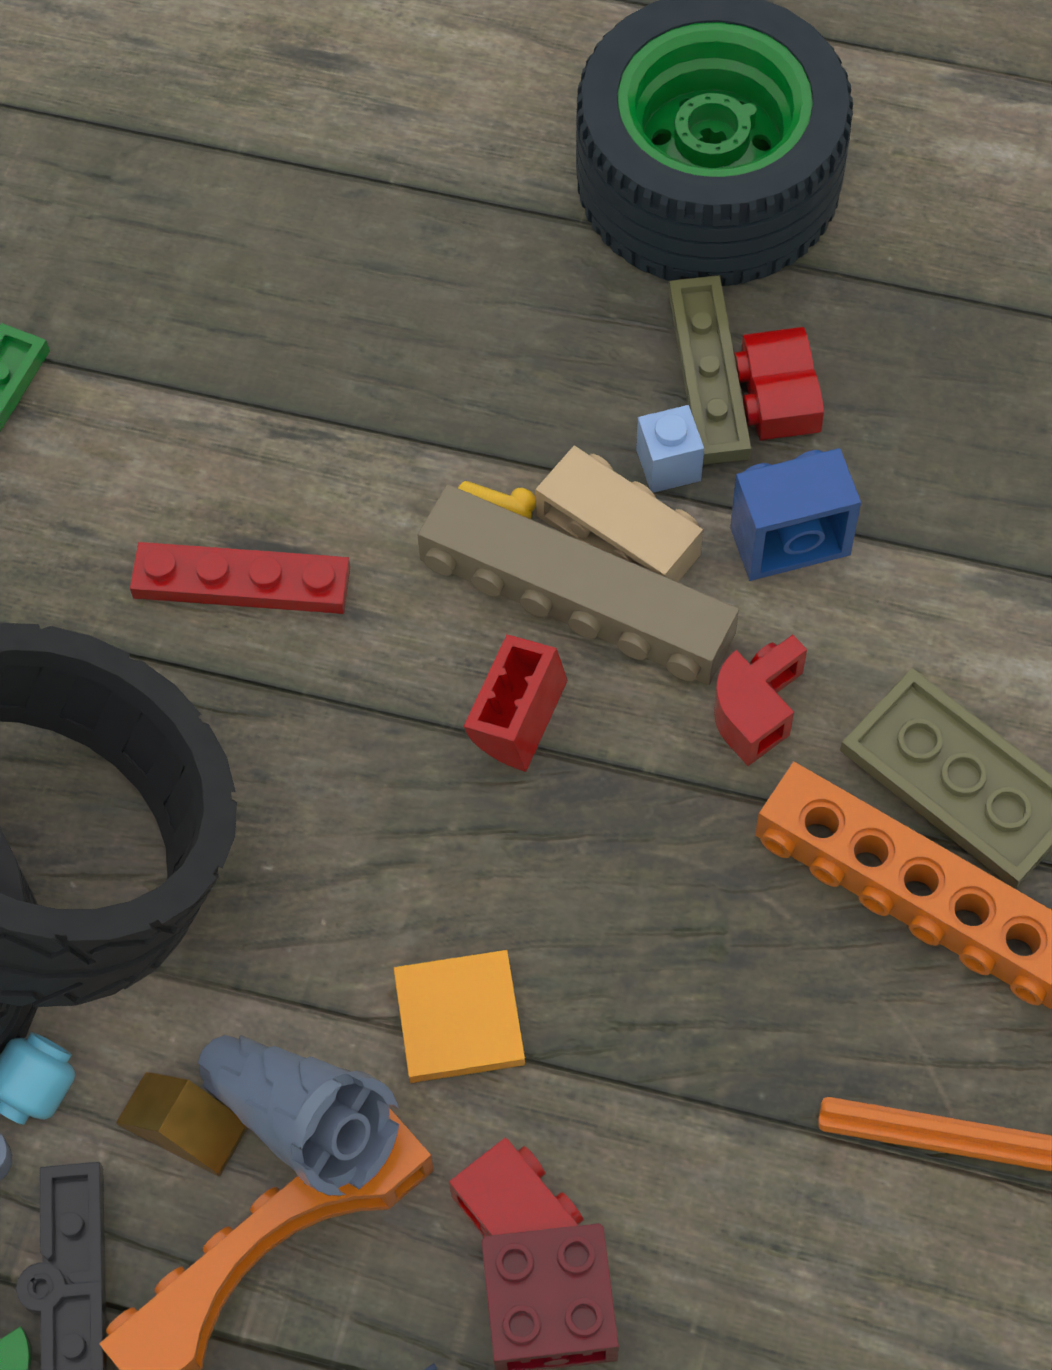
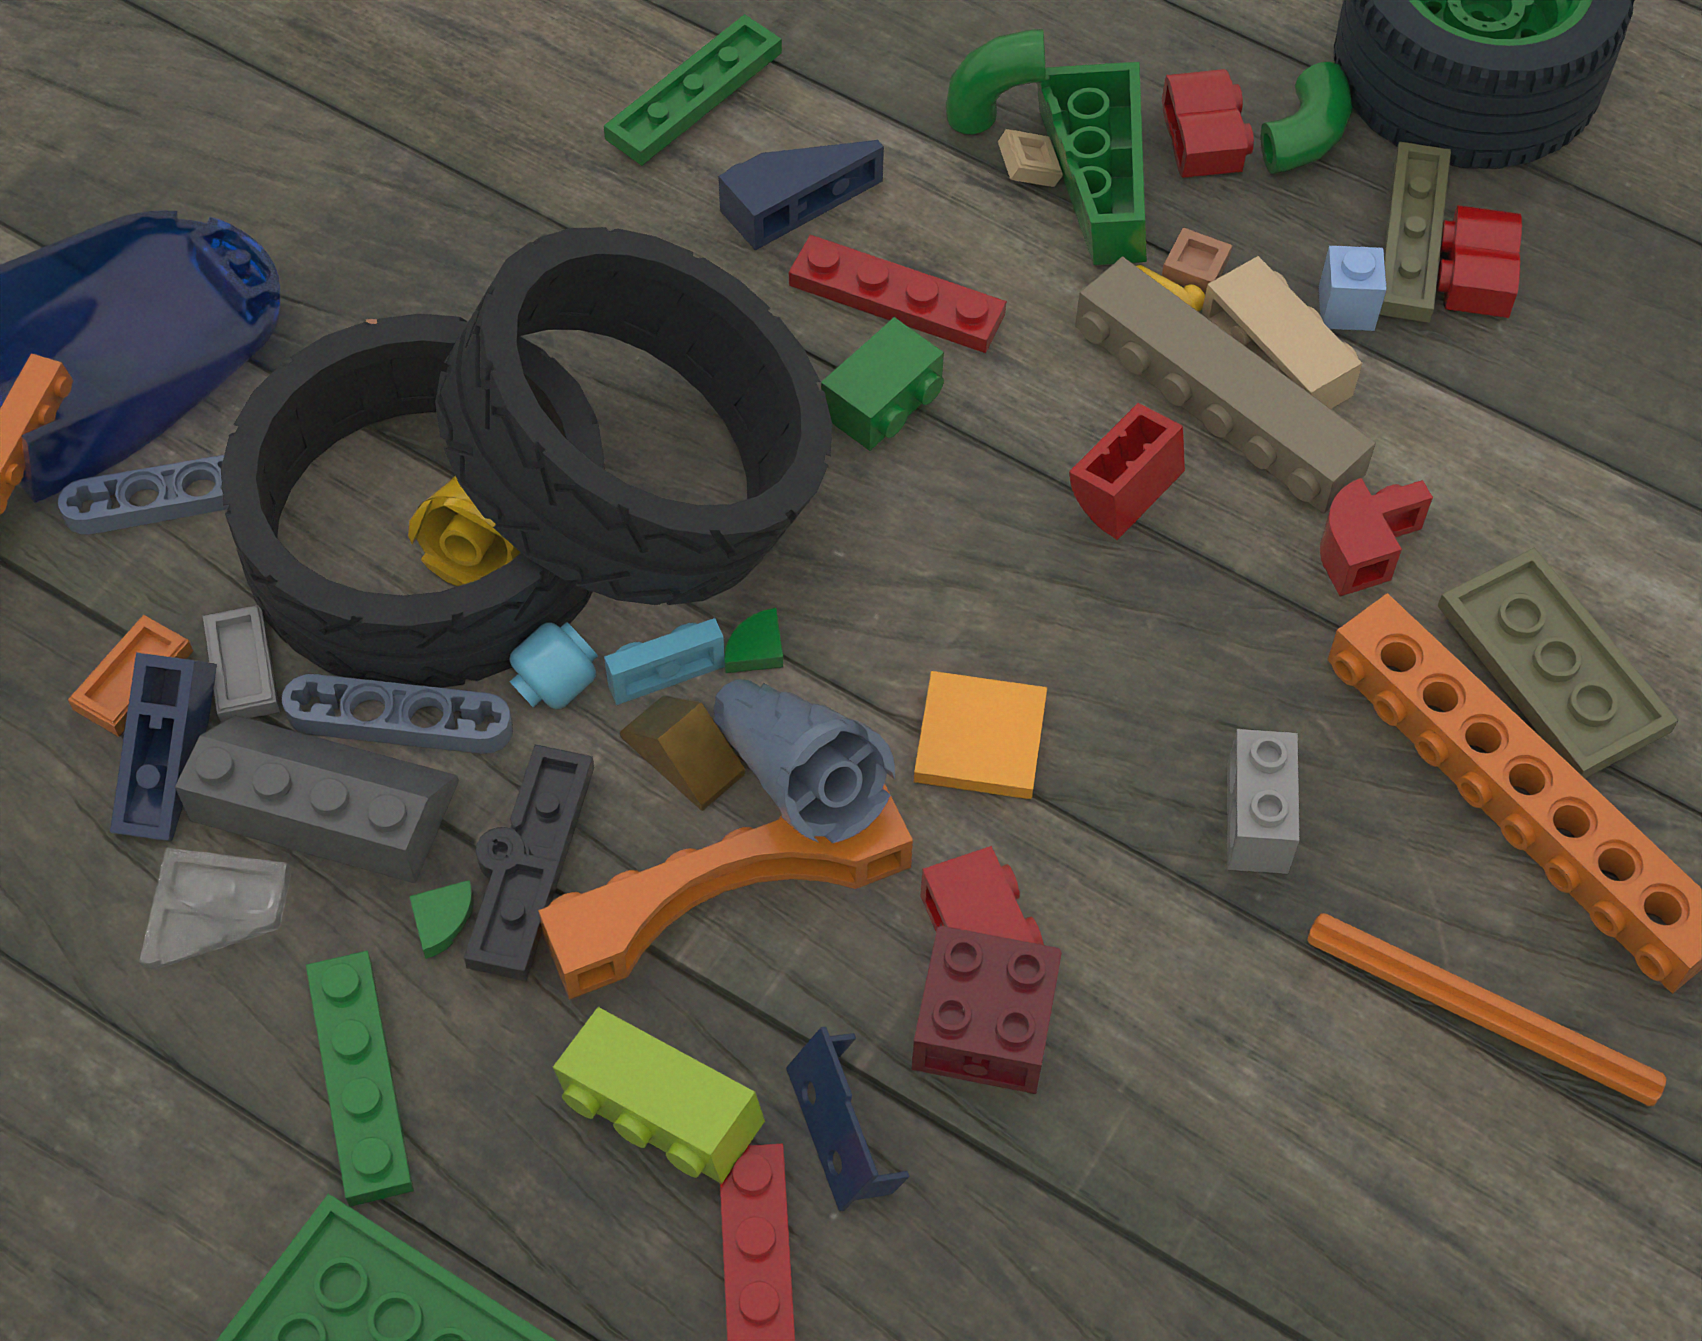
camera: 15 degrees right, 5 degrees down
blue brick [730,448,861,581] -> none
none -> medium azure plate [604,618,725,705]
none -> dark blue slope [718,140,884,250]
none -> green tile [725,608,783,673]
none -> green brick [821,317,944,451]
none -> green cylinder [945,29,1046,135]
none -> tan tile [998,129,1063,187]
none -> green wedge [1037,62,1147,265]
none -> red brick [1162,69,1254,178]
none -> nougat plate [1162,228,1233,294]
none -> light grey brick [1227,729,1299,874]
none -> green cylinder [1260,62,1352,174]

